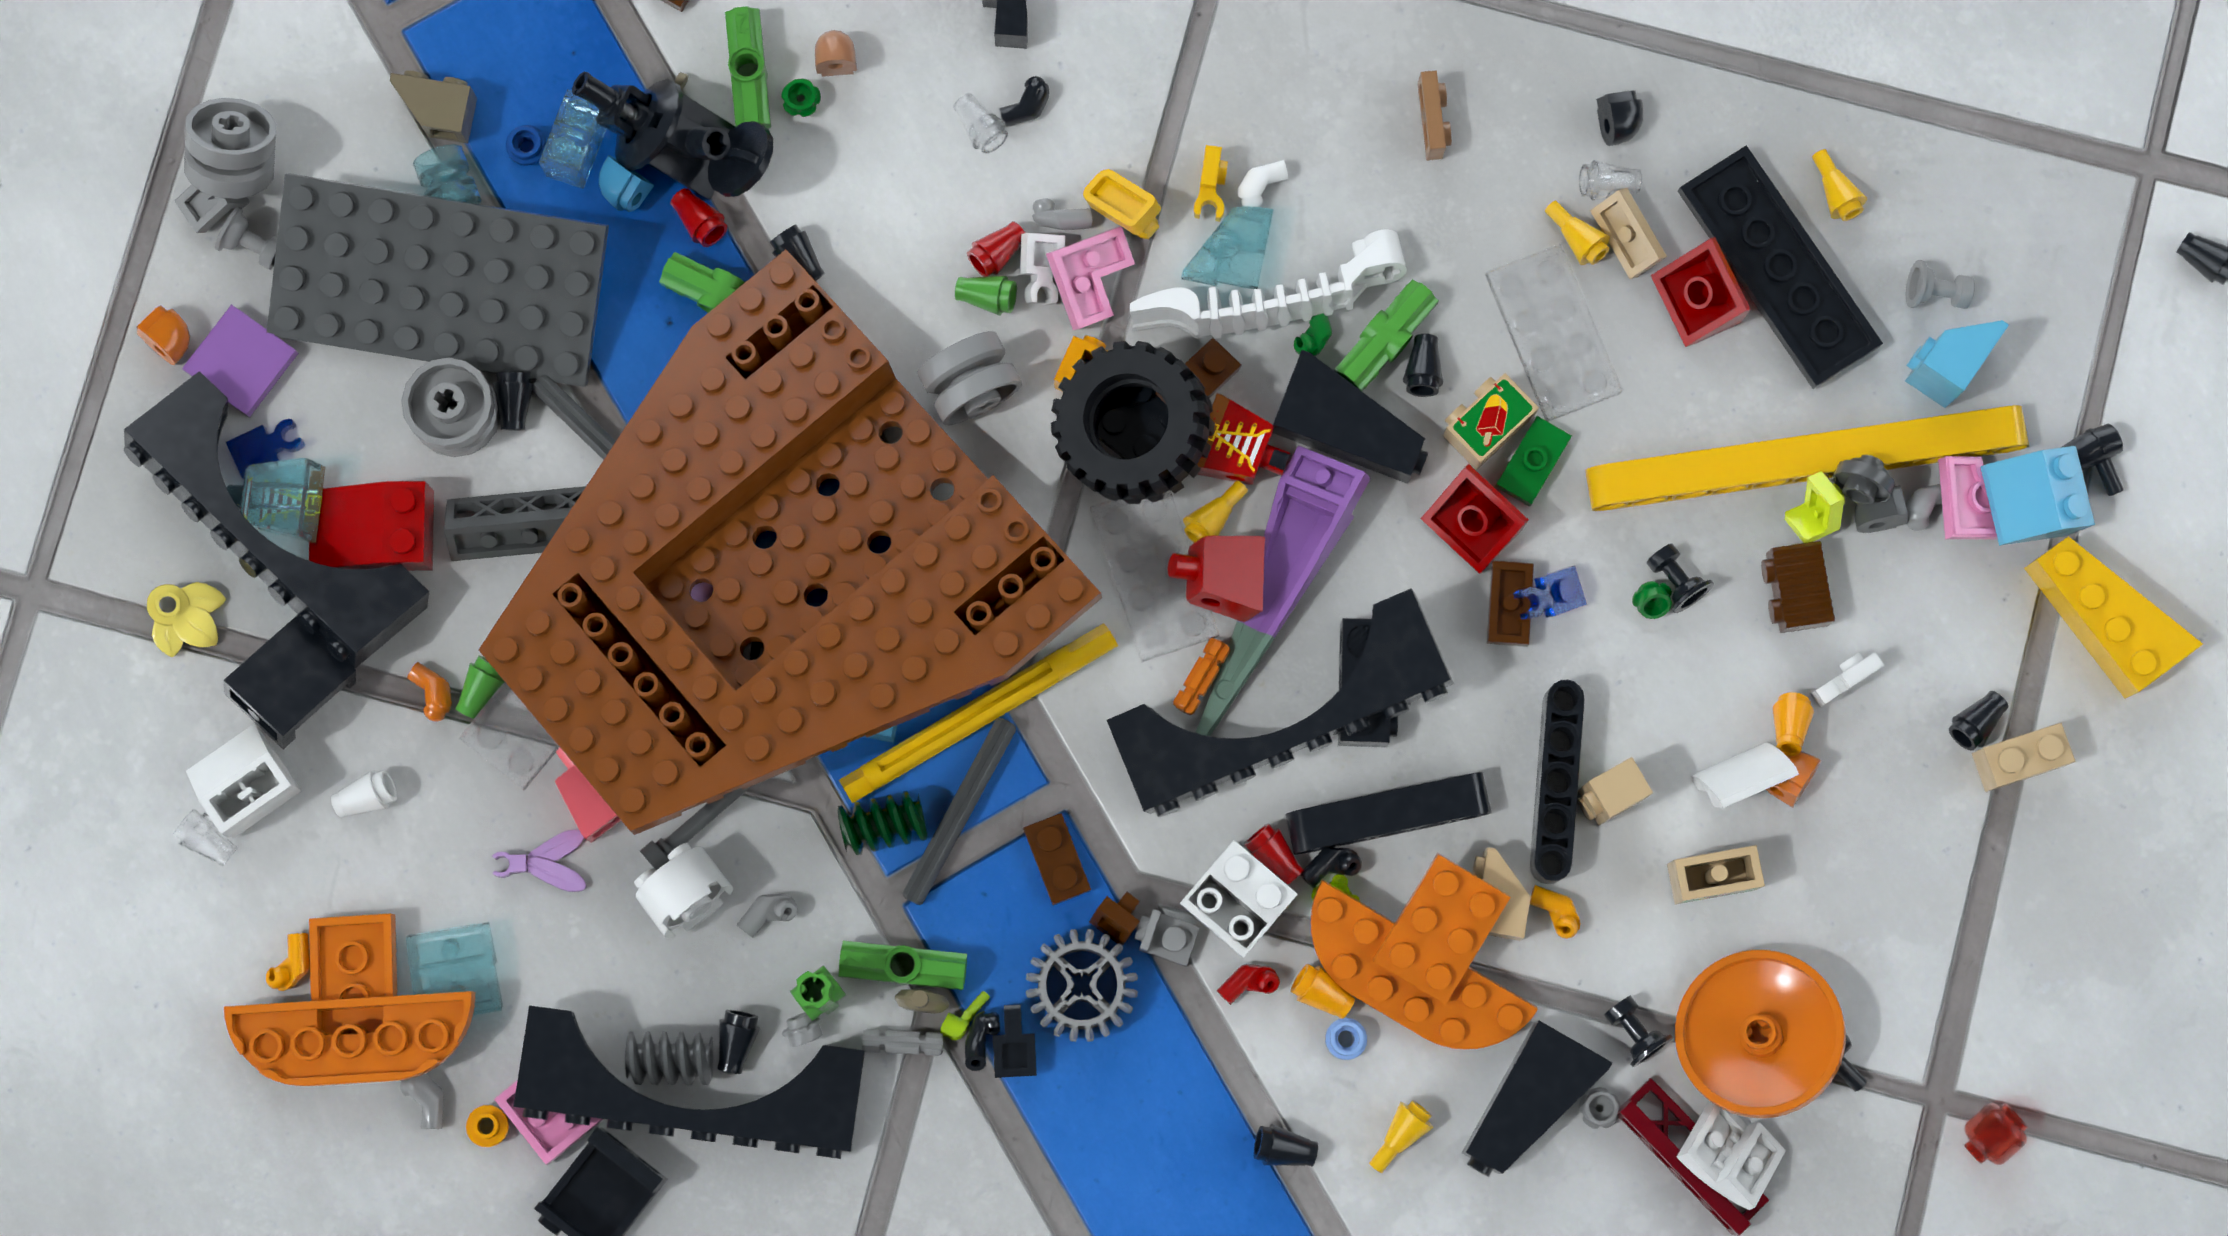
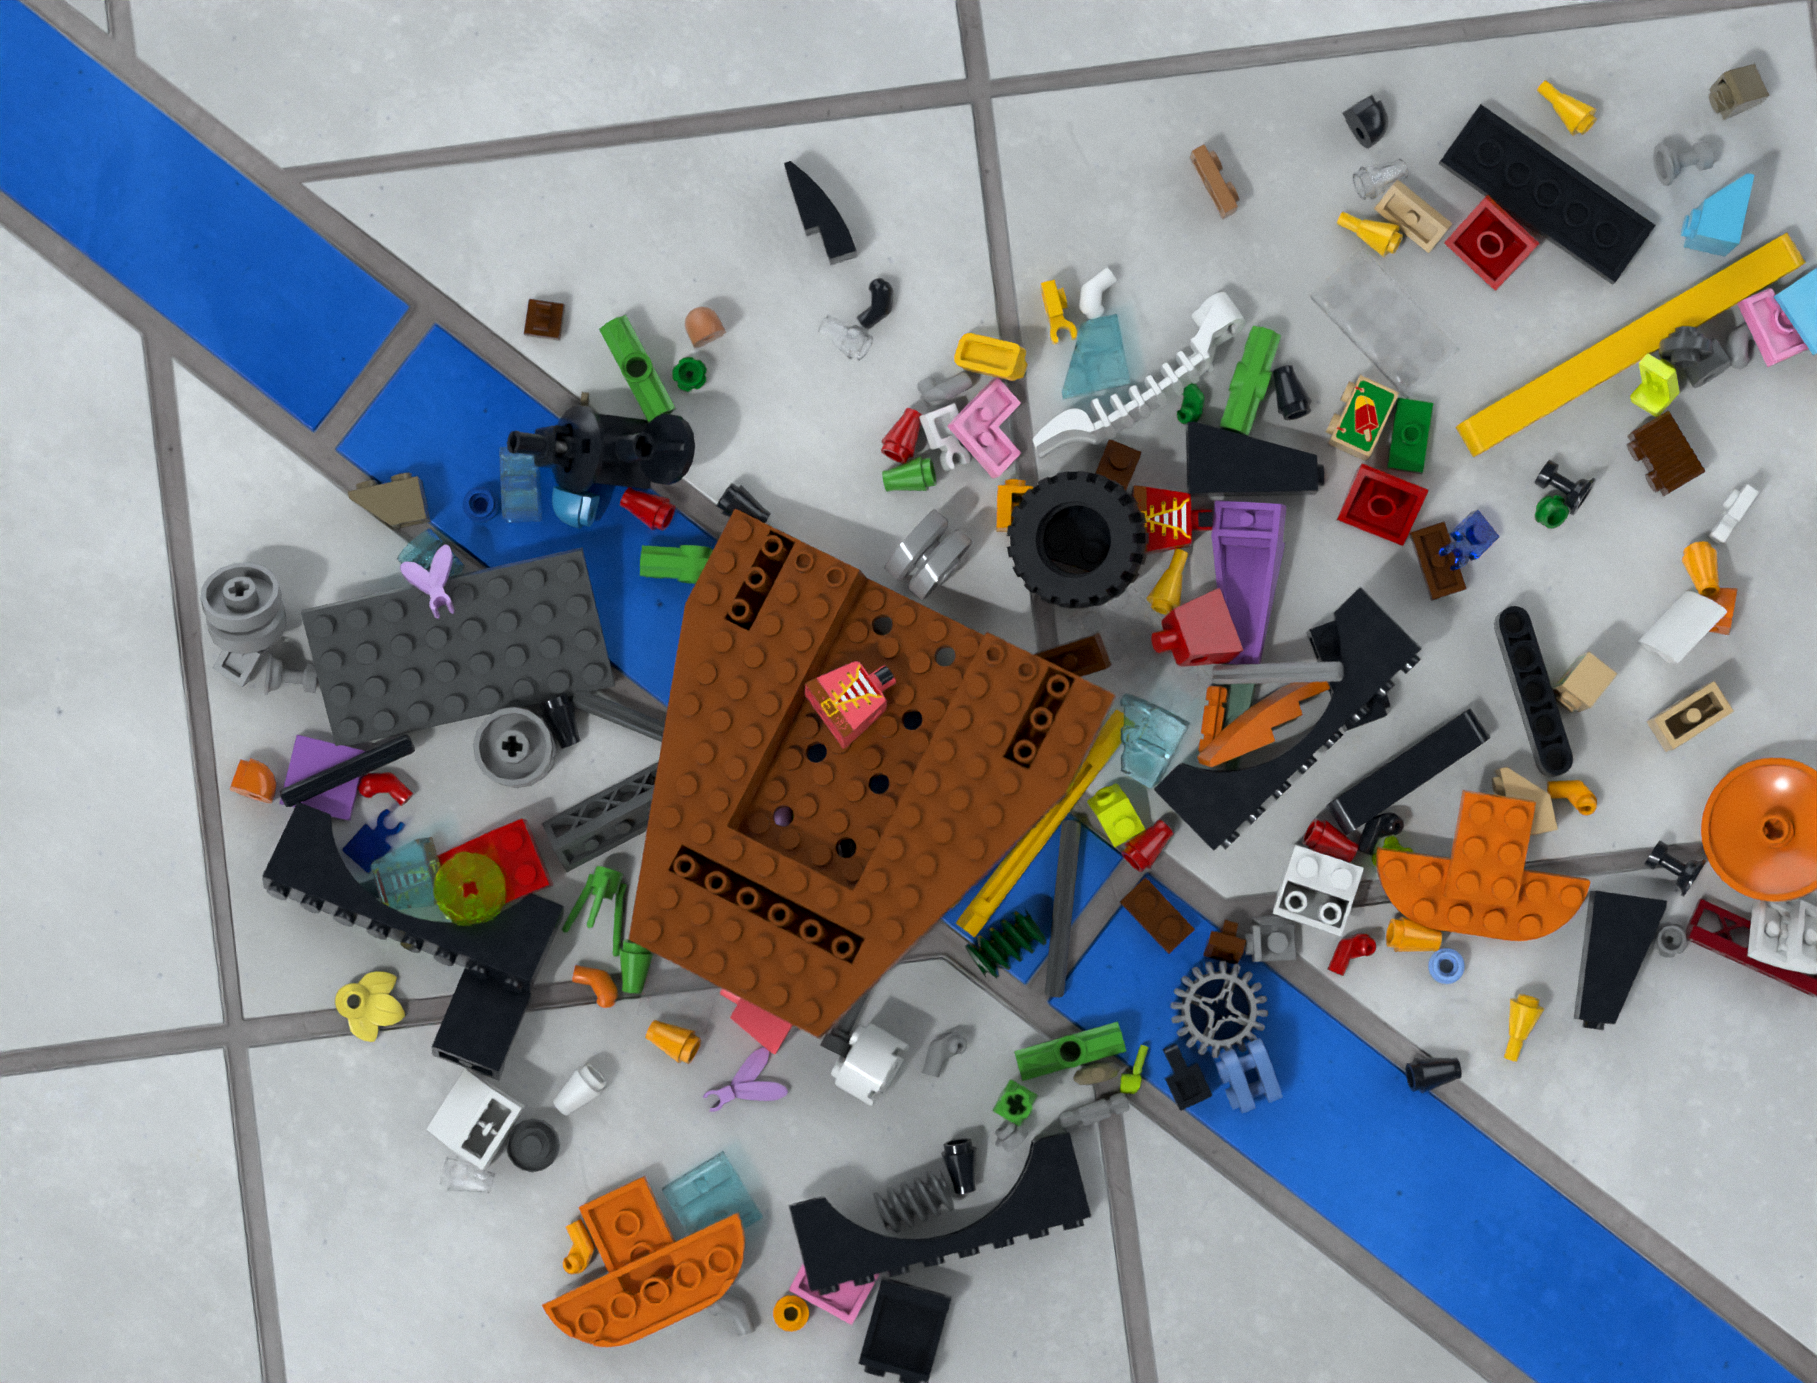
camera: 15 degrees left, 5 degrees up
black arm [965,1011,1000,1071] -> none
none -> black axle [280,735,415,807]
none -> red arm [358,772,414,806]
none -> lavender piece [400,545,454,619]
none -> clear neon green plate [433,852,506,926]
none -> dark grey plate [506,1119,560,1172]
none -> bright green plant [562,866,627,957]
none -> light orange cone [645,1020,701,1064]
none -> torso [805,661,896,749]
none -> reddish brown plate [1034,632,1112,677]
none -> neon yellow bracket [1087,783,1145,848]
none -> clear light blue slope [1120,693,1191,789]
none -> red cone [1121,820,1174,872]
none -> orange slope [1197,682,1330,767]
none -> light grey axle [1212,662,1344,684]
none -> medium blue brick [1216,1038,1283,1114]
none -> dark tan slope [1709,64,1770,120]

